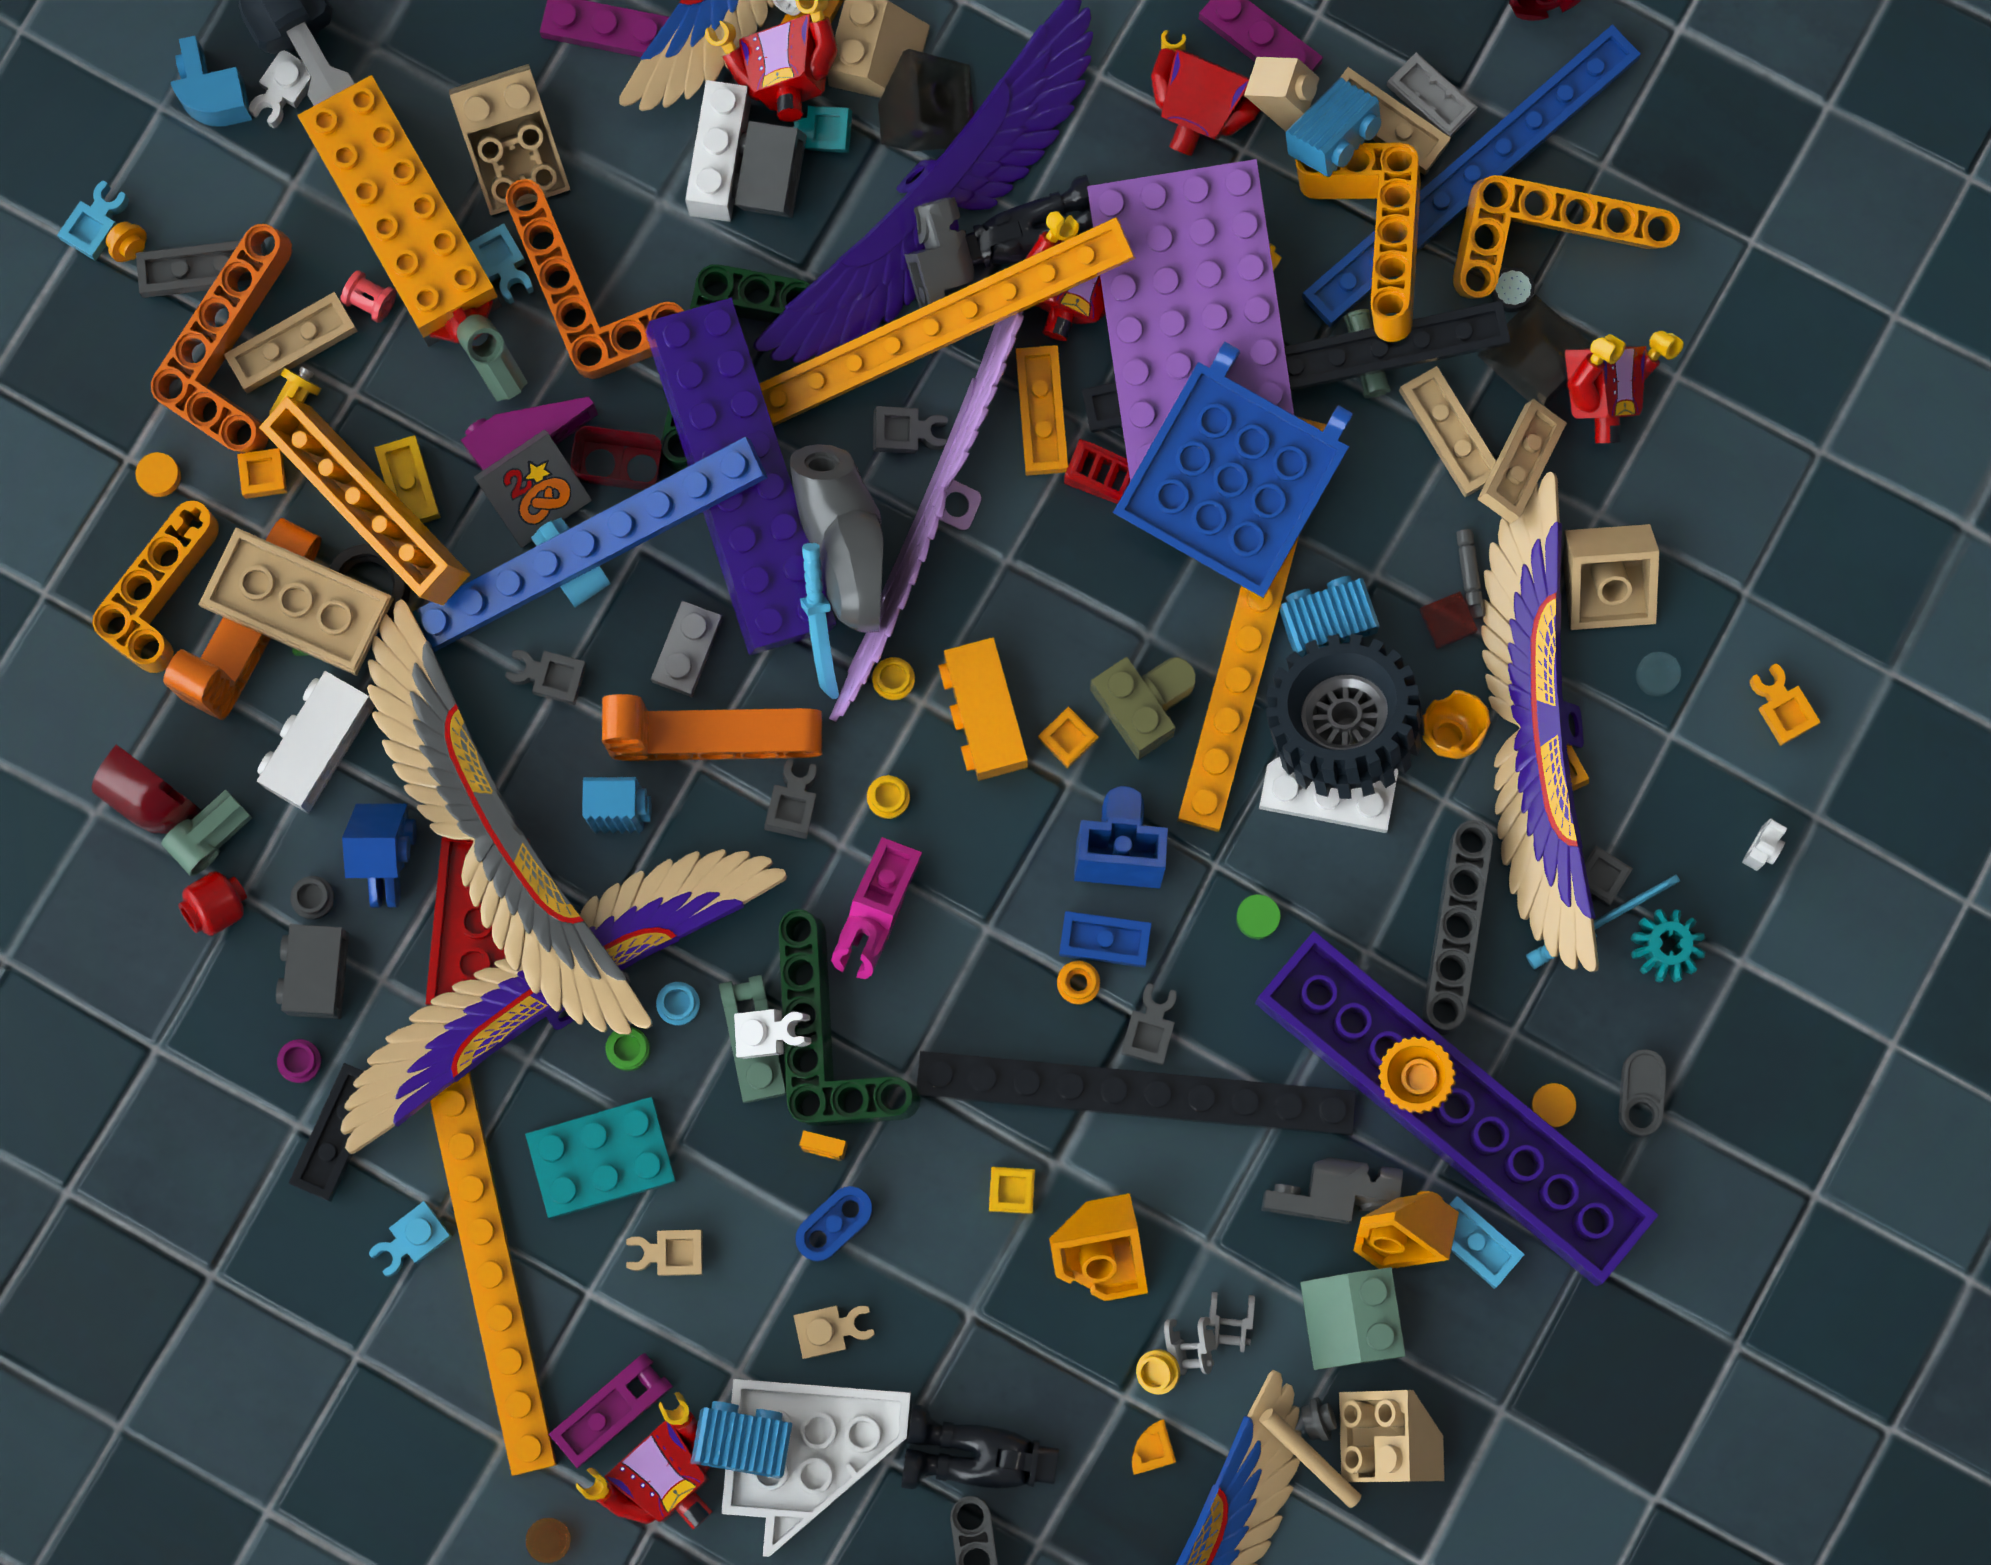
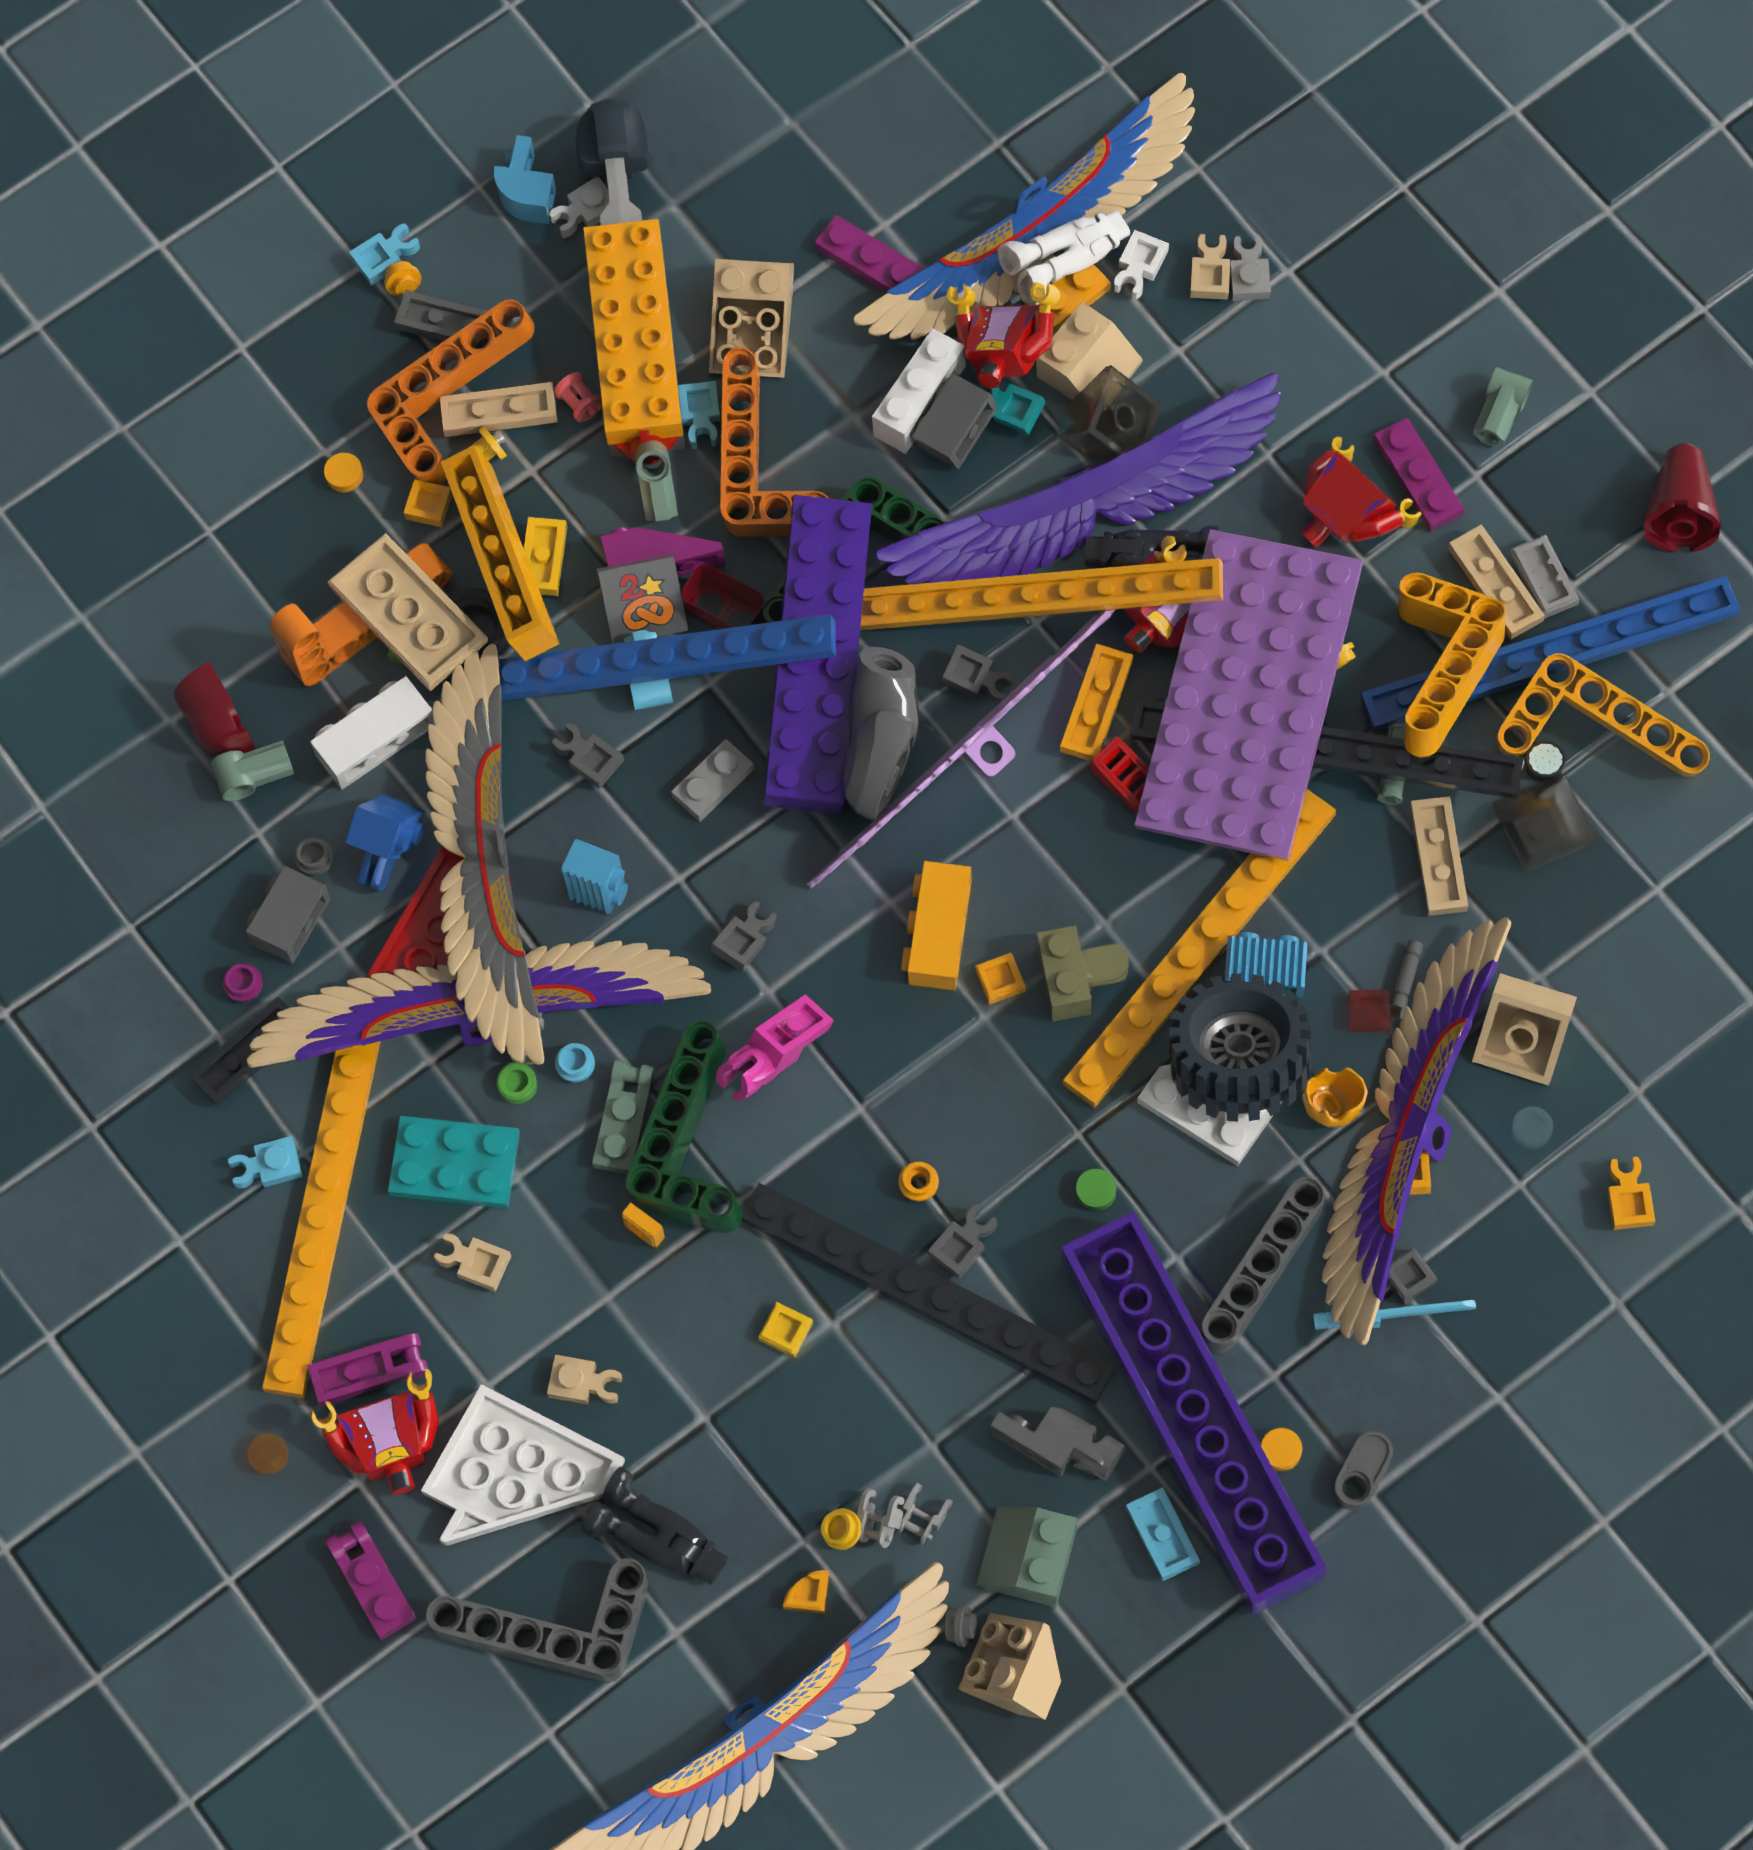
camera: 25 degrees right, 10 degrees down
light orange beam [92,501,219,673] -> none
red head [178,871,247,936] -> none
orange beam [602,694,822,761] -> none
dark azure brick [691,1401,792,1479] -> none
white plate [734,1009,811,1059] -> none
blue plate [795,1186,873,1262] -> none
medium azure sword [800,543,839,699] -> none
yellow plate [867,775,910,819] -> none
yellow plate [872,657,915,700] -> none
dark grey plate [904,197,974,309] -> none
light orange slope [1049,1193,1148,1301] -> none
blue plate [1059,911,1151,968] -> none
blue brick [1074,786,1168,889] -> none
blue plate [1113,342,1353,598] -> none
tan slope [1244,57,1319,131] -> none
tan bar [1259,1408,1361,1508] -> none
dark azure brick [1285,78,1381,177] -> none
light orange slope [1353,1191,1459,1269] -> none
light orange hat [1378,1037,1456,1114] -> none
tan plate [1478,398,1567,523] -> none
torso [1565,331,1684,443] -> none
teal gear [1631,909,1706,983] -> none
white plate [1742,819,1787,871] -> none

